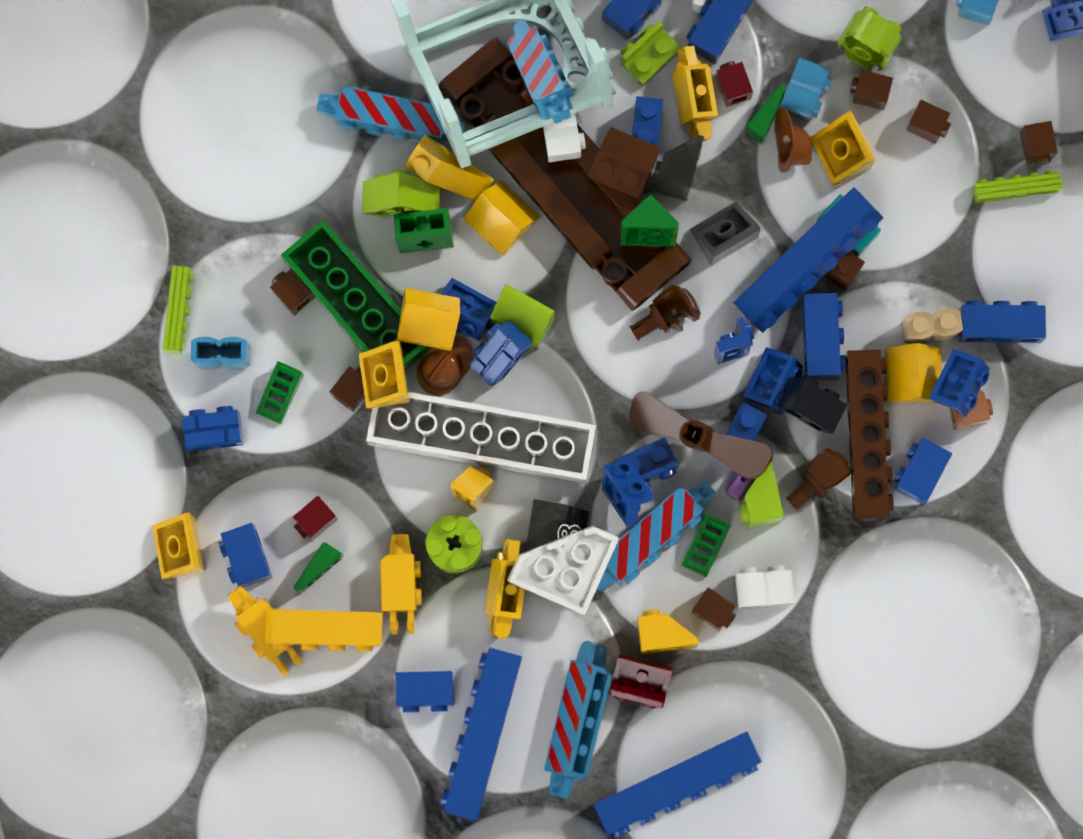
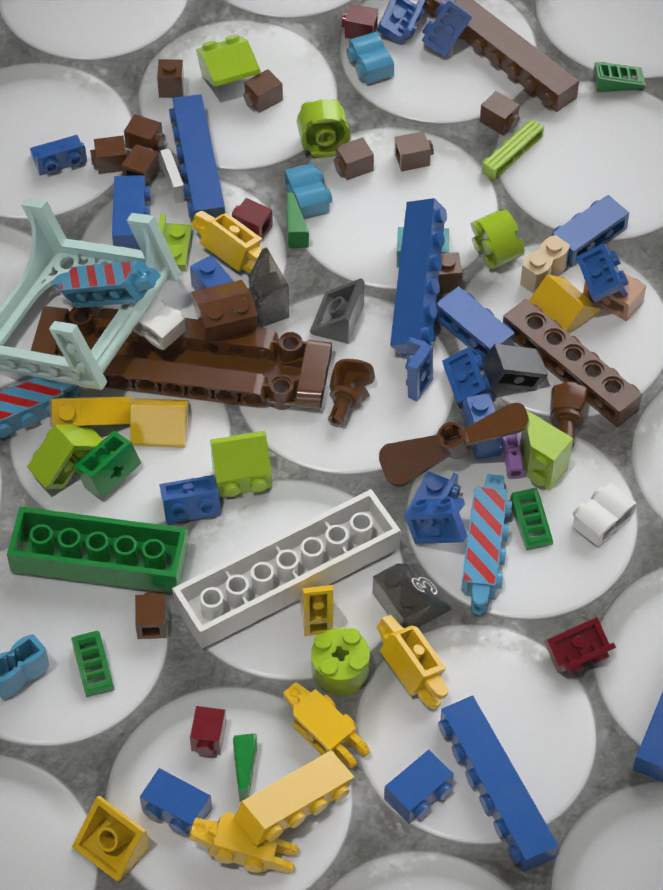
camera: 45 degrees left, 25 degrees down
blue brick [182,406,244,452] -> none
reddish brown brick [270,269,315,316] -> none
yellow slope [359,341,410,408] -> none
yellow slope [397,288,460,351] -> none
dark orange piece [417,335,474,396] -> none
blue brick [470,321,532,386] -> none
white plate [507,526,619,615] -> none
dark azure hinge [544,641,612,798] -> none
green slope [620,194,679,246] -> none
yellow slope [637,610,699,655] -> none
reddish brown brick [691,587,736,631] -> none
dark orange piece [774,107,812,173] -> none
yellow slope [810,111,875,185] -> none
blue brick [893,438,953,506] -> none
none -> lime brick [470,209,525,270]

